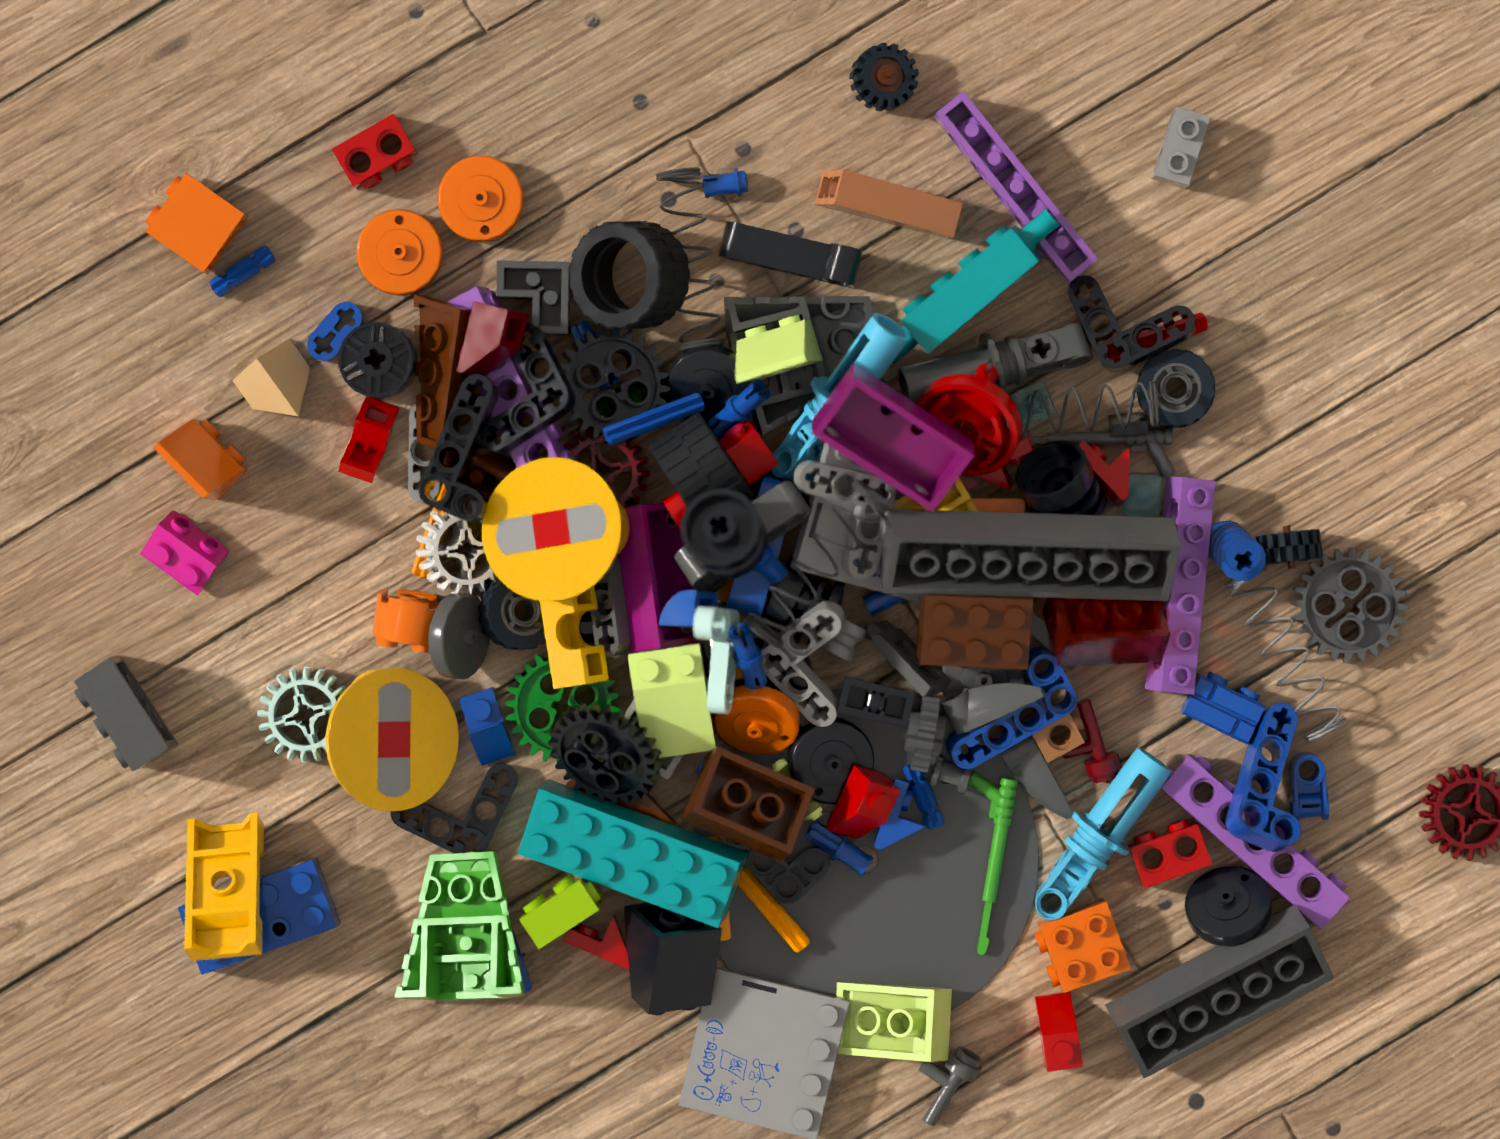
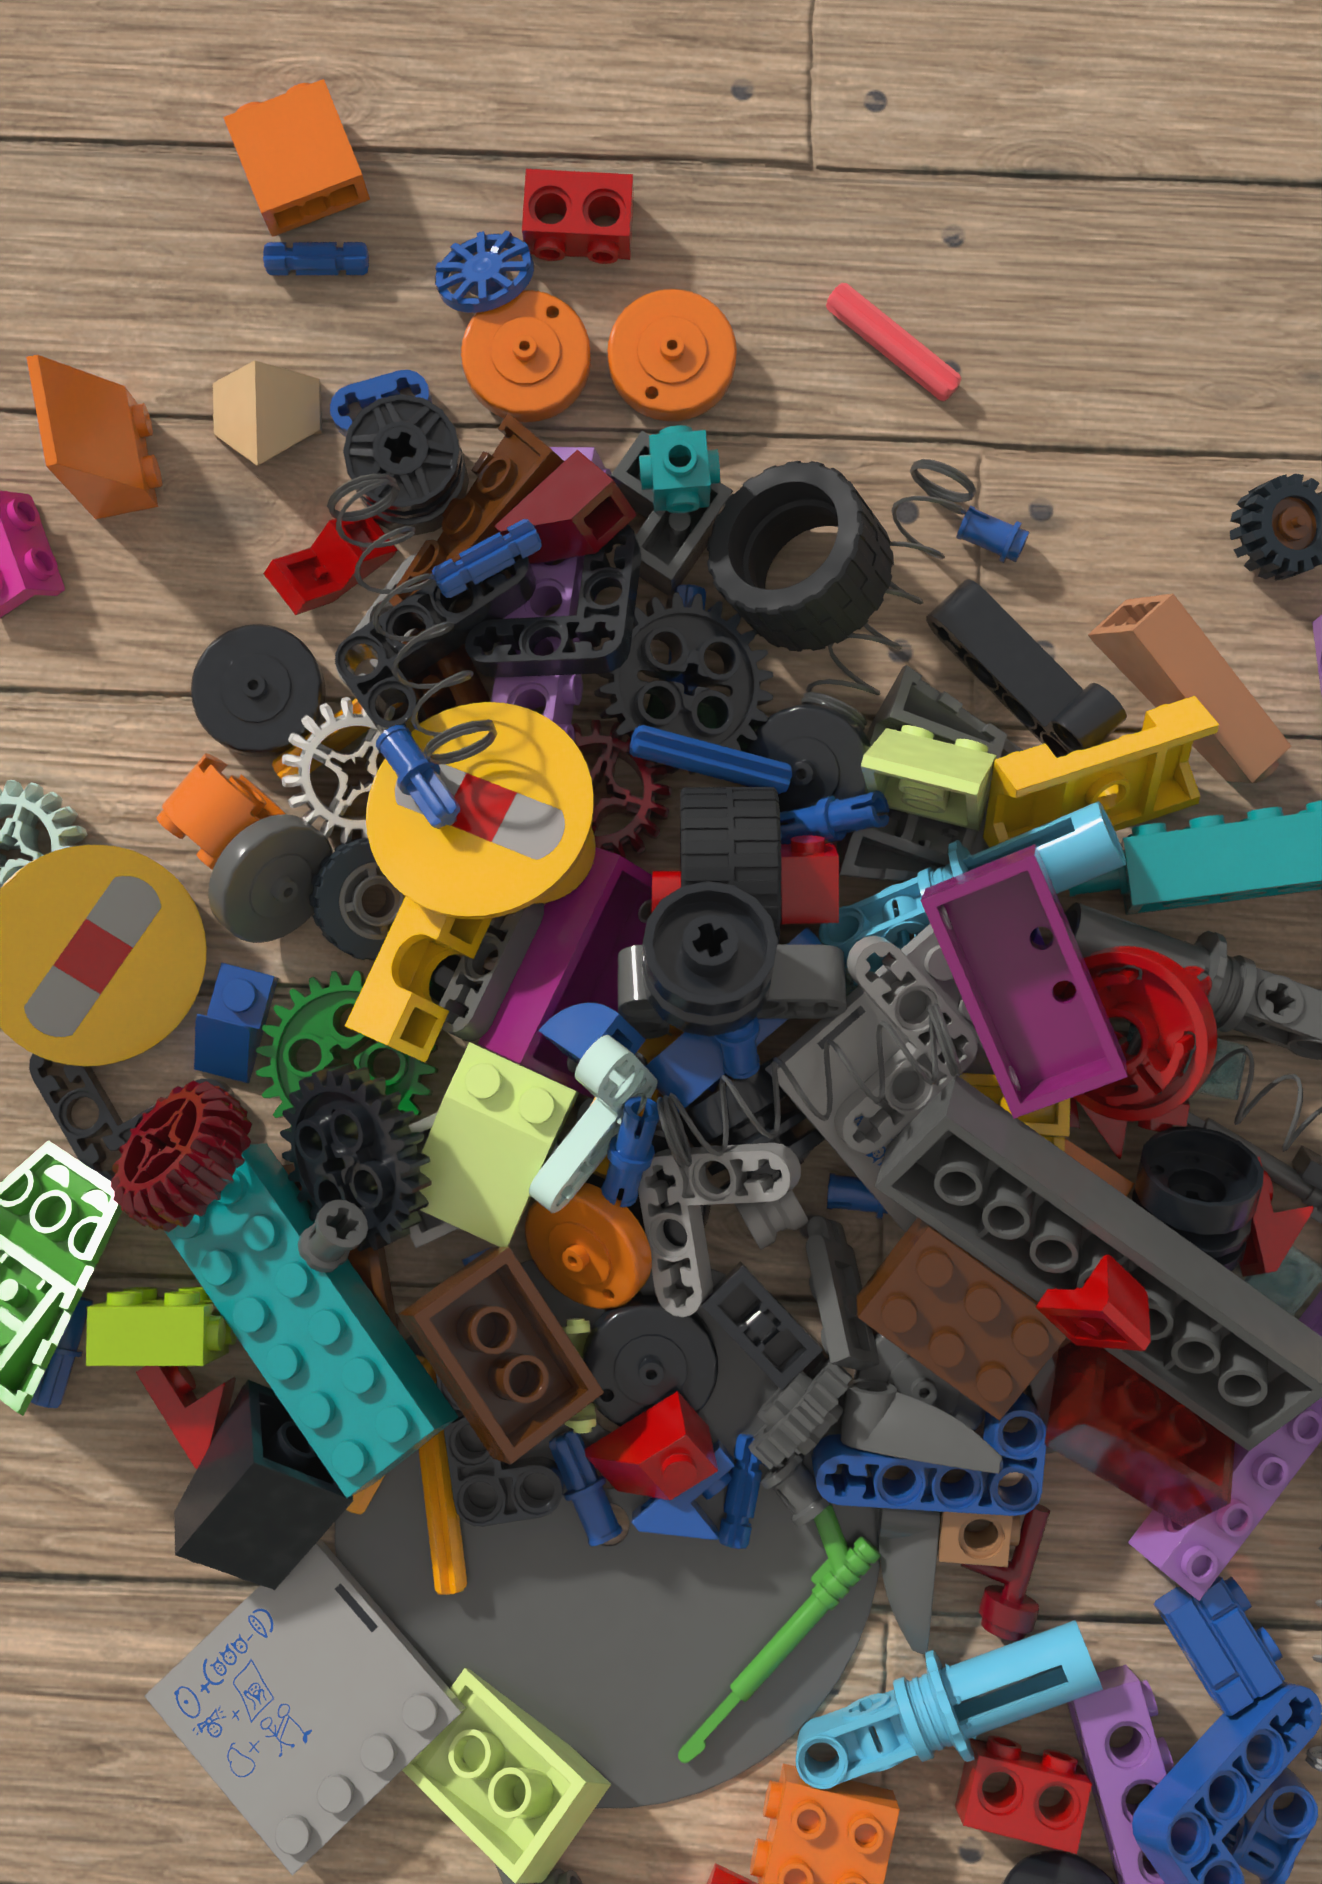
camera: 35 degrees right, 5 degrees down
none -> dark red gear [110,1080,252,1232]
none -> black wheel [191,624,326,757]
none -> dark grey bush [298,1200,368,1272]
none -> dark grey piece [327,474,498,765]
none -> blue axle [376,725,460,829]
none -> blue axle [432,519,542,598]
none -> blue wheel [435,230,534,313]
none -> teal brick [639,425,720,513]
none -> coral axle [826,283,962,401]
none -> yellow piece [983,696,1219,847]
none -> red slope [1035,1254,1151,1351]

